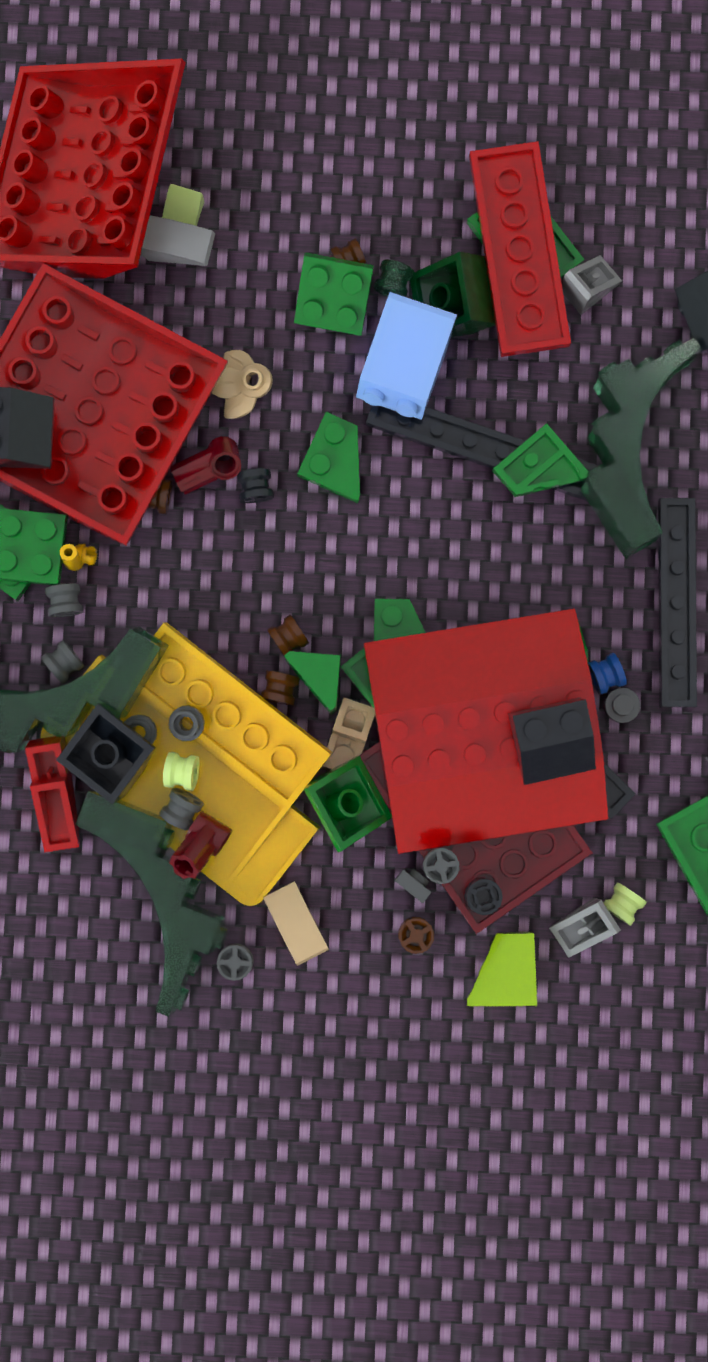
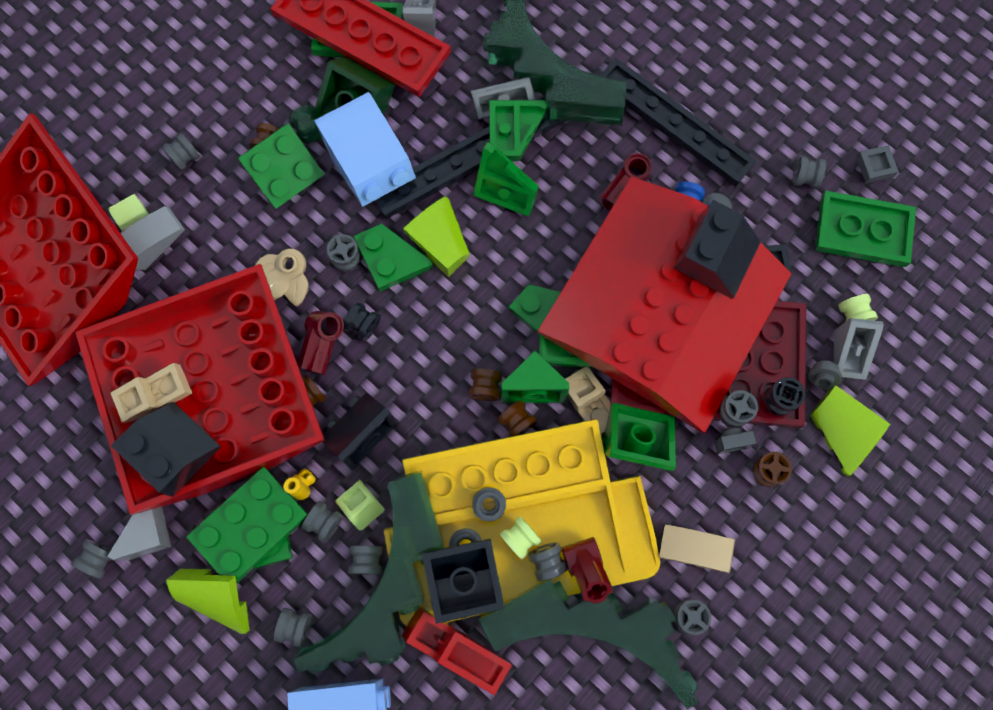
camera: 50 degrees left, 10 degrees down
none -> tan slope [111,363,192,423]
none -> dark grey wheel [161,133,200,171]
none -> black slope [322,393,397,470]
none -> dark grey wheel [327,234,361,272]
none -> yellowish green slope [335,480,385,531]
none -> lime slope [403,196,470,277]
none -> light grey slope [471,77,536,119]
none -> green wing [473,142,539,216]
none -> dark red piece [599,153,652,211]
none -> dark grey plate [808,361,842,389]

